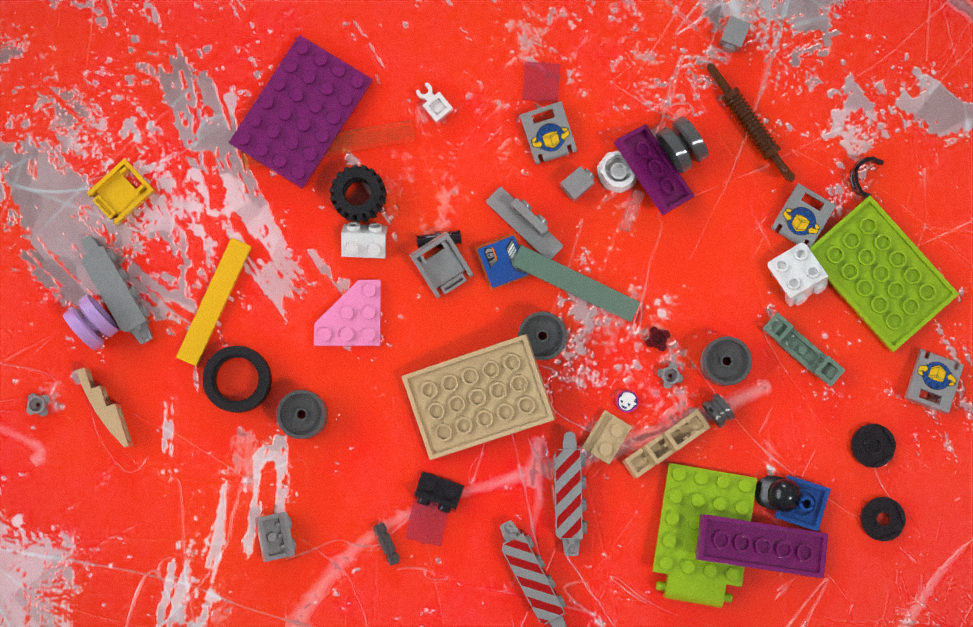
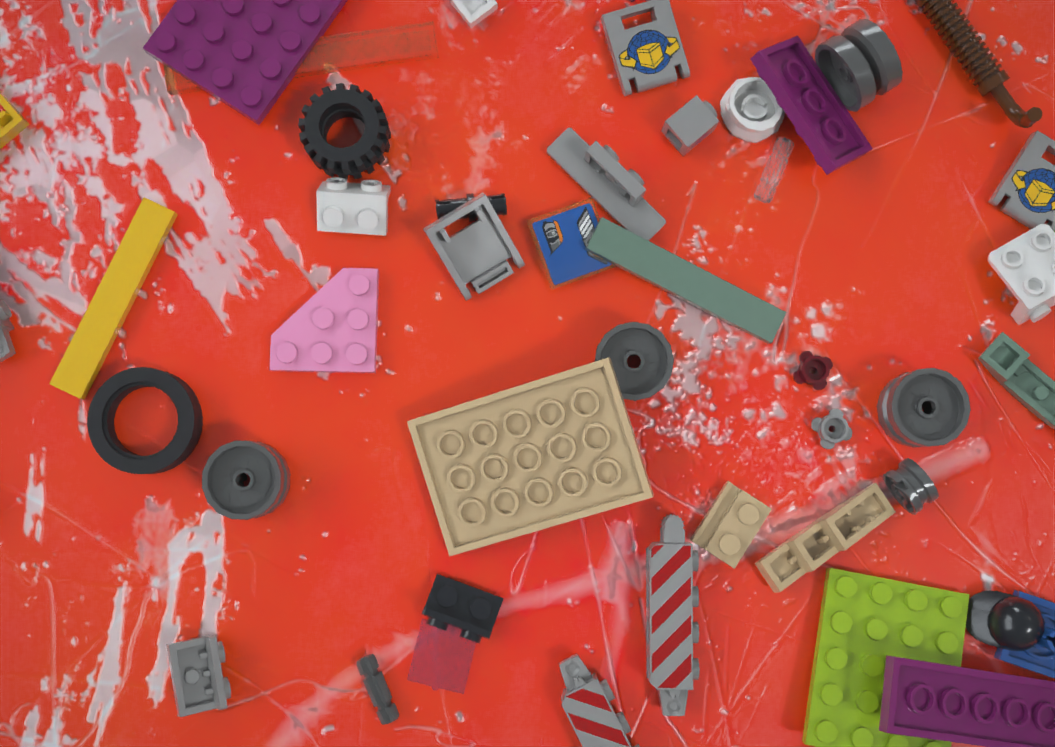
camera: 10 degrees left, 0 degrees up
tile [616,390,638,413] -> none

